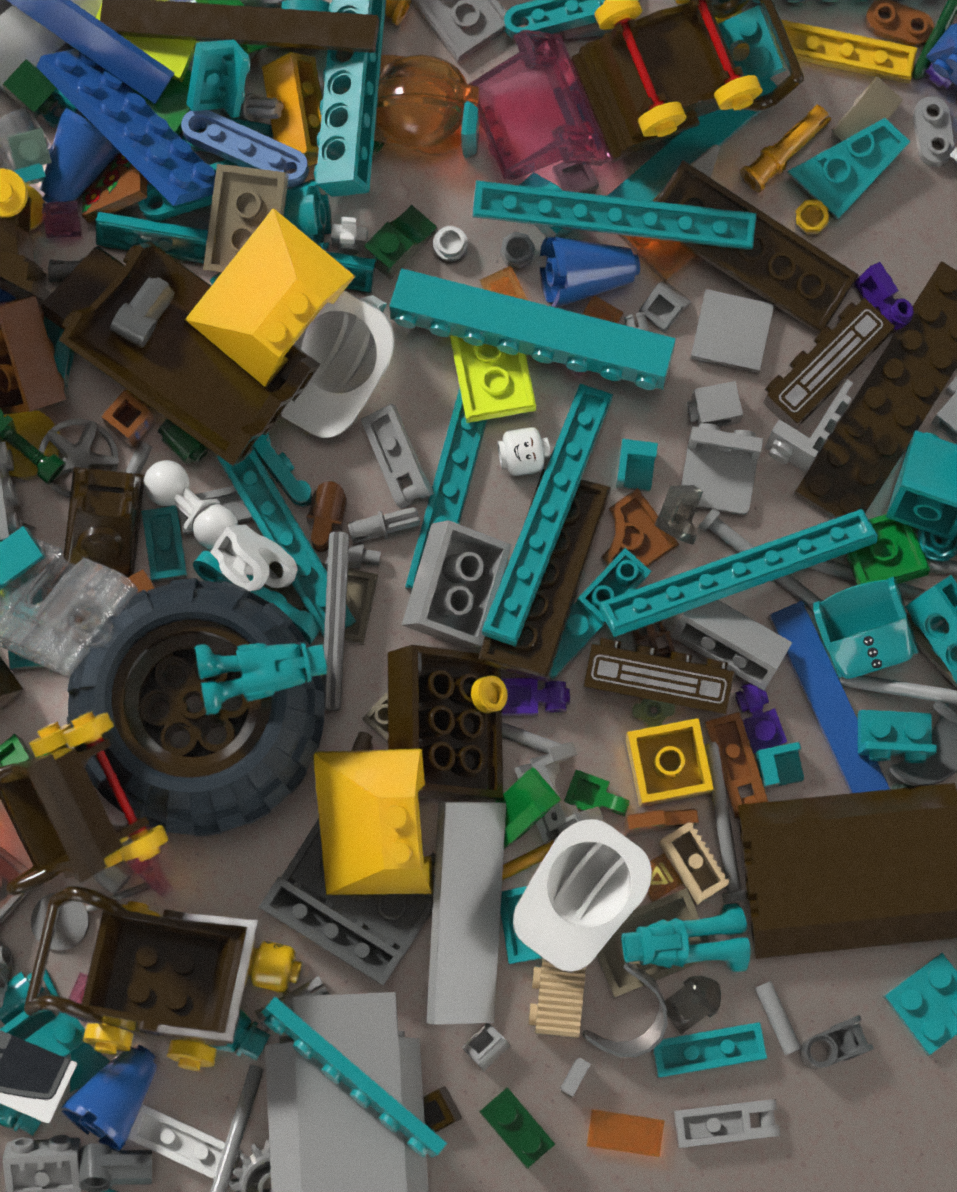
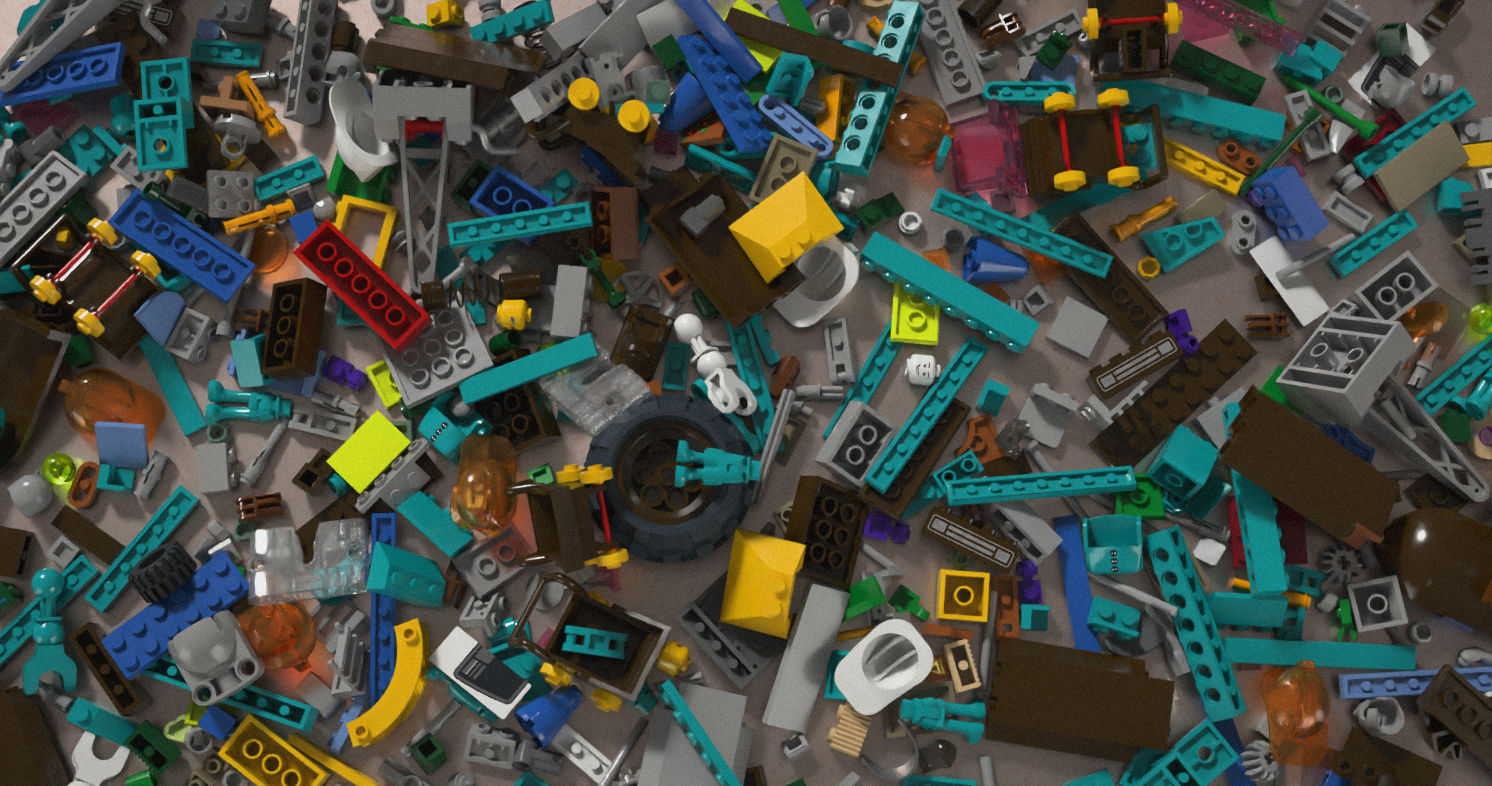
camera: 15 degrees right, 0 degrees up
yellow tile [471,676,508,713] -> none
light grey brick [687,381,743,427] -> none
none -> teal plate [562,625,629,660]
none -> dark brown slope [981,450,1033,478]

